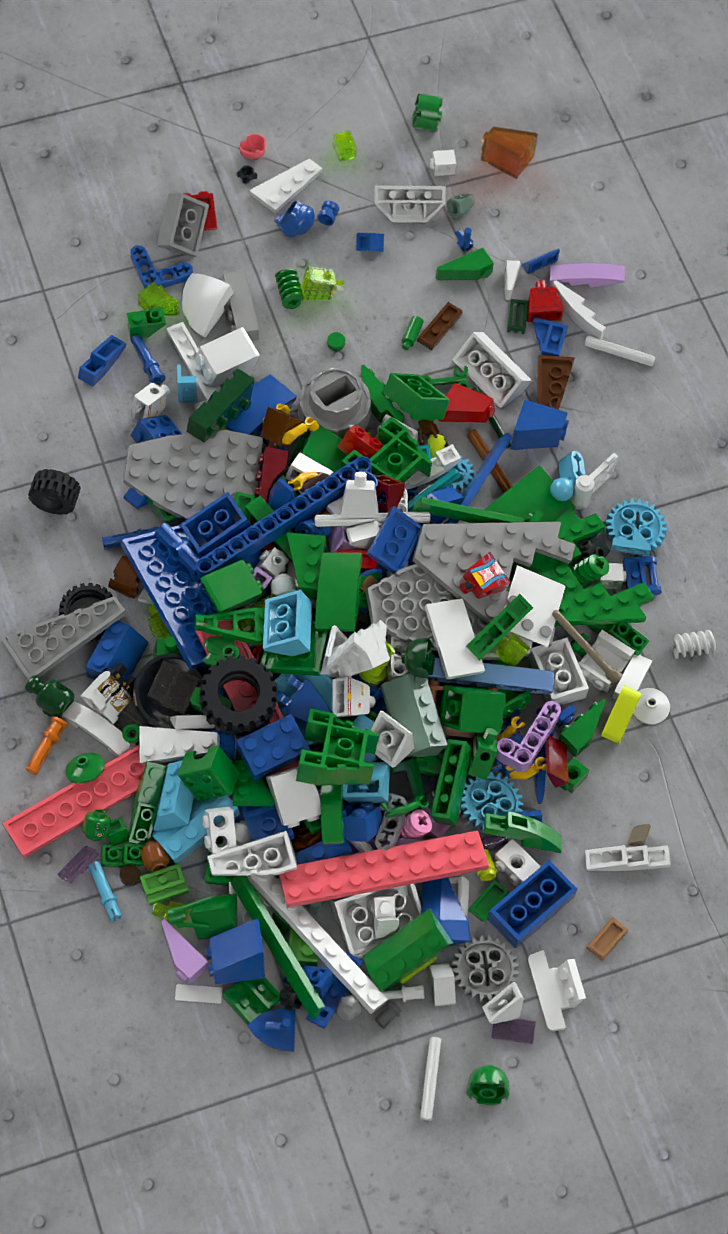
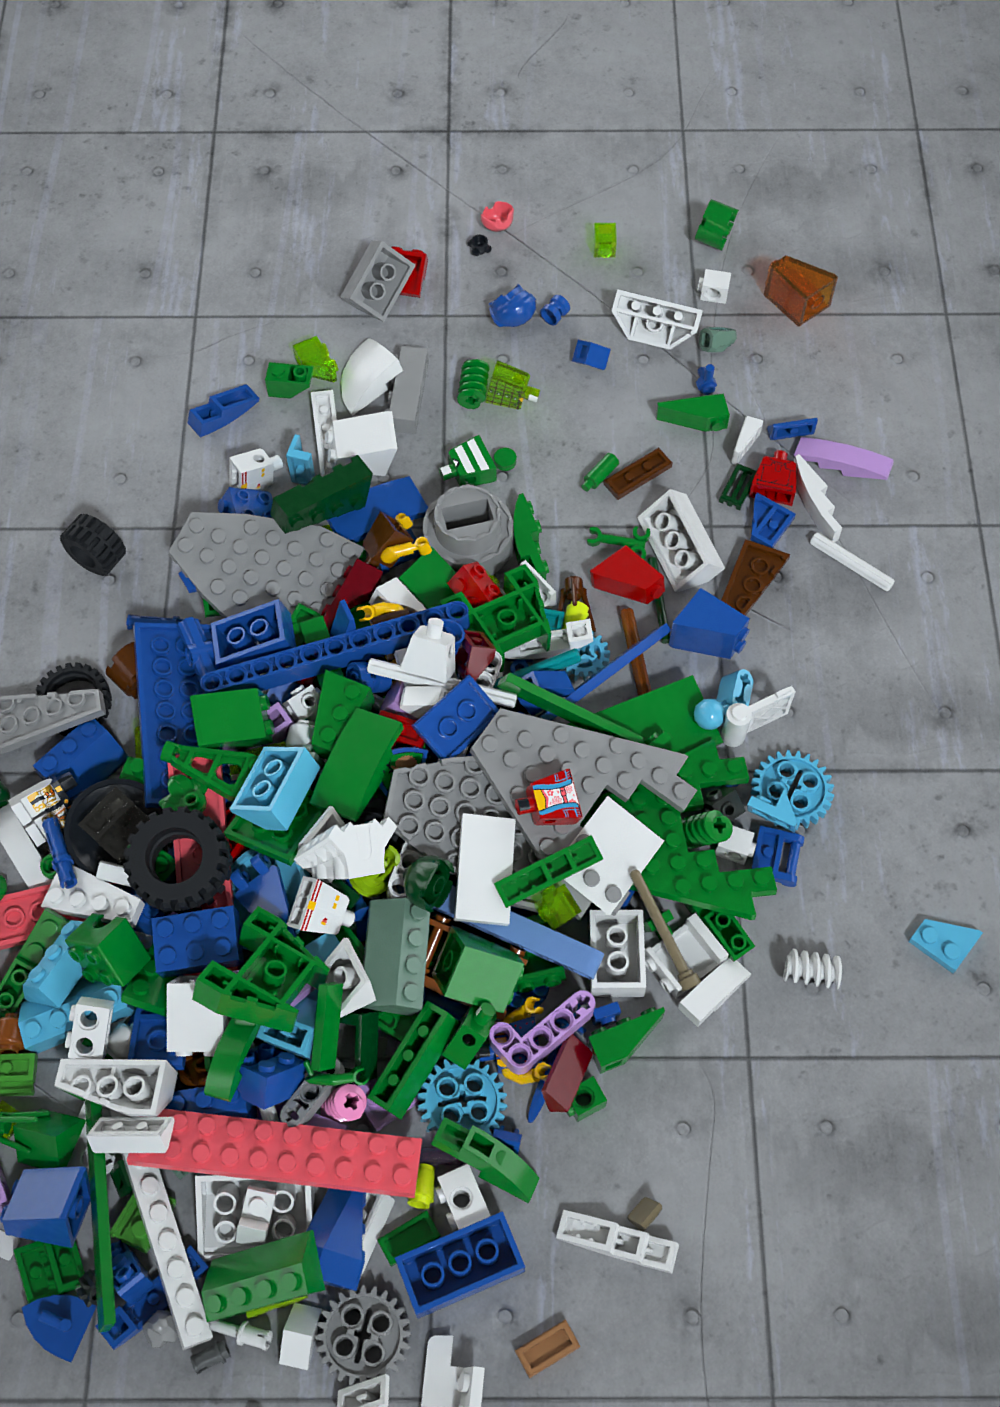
camera: 25 degrees right, 0 degrees up
blue beam [130,245,193,292] -> none
blue pin [131,335,166,385] -> none
white wing [249,159,322,214] -> none
green brick [383,373,450,421] -> none
neon yellow beam [601,685,642,744] -> none
white dish [633,688,670,725] -> none
none -> blue pin [42,817,77,889]
none -> white slope [86,1117,175,1153]
none -> green tile [311,982,343,1072]
none -> green torso [439,435,497,486]

